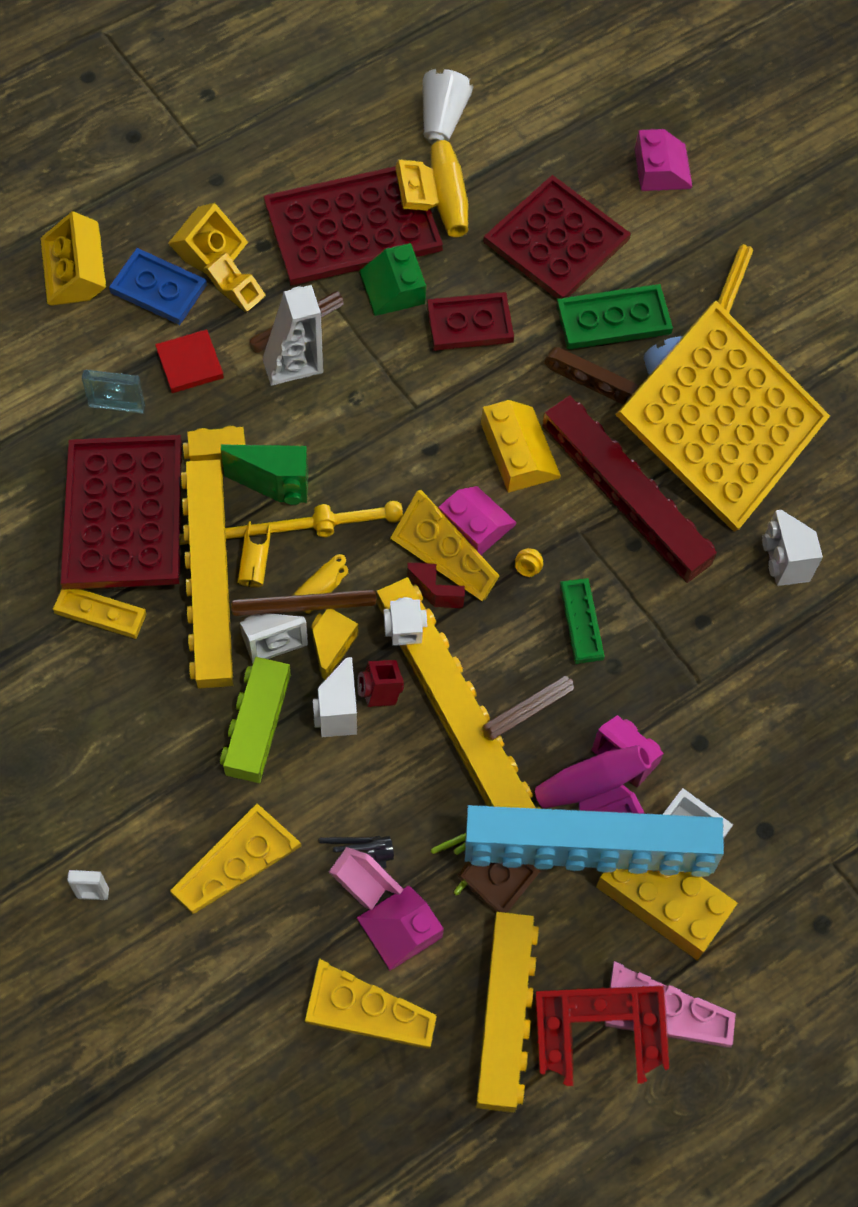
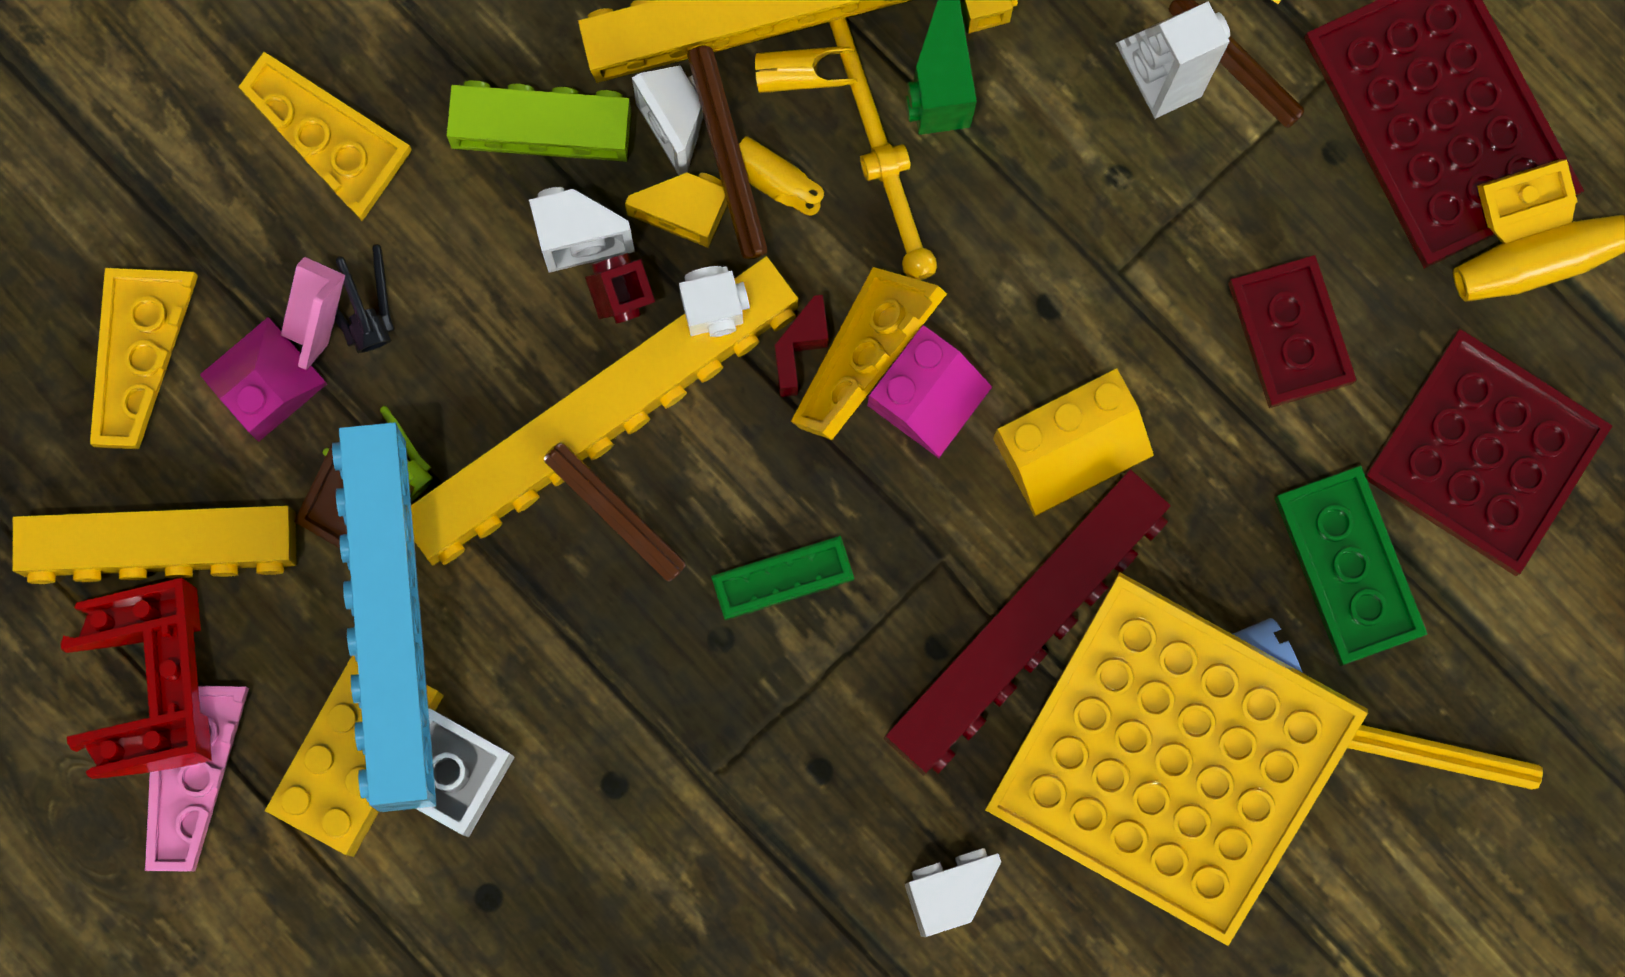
camera: 80 degrees right, 15 degrees up
green slope [360,243,426,316] -> none
yellow plate [515,548,544,577] -> none
dark pink plate [535,745,651,814] -> none
reddish brown beam [545,347,640,405] -> none
dark pink slope [592,715,664,788] -> none

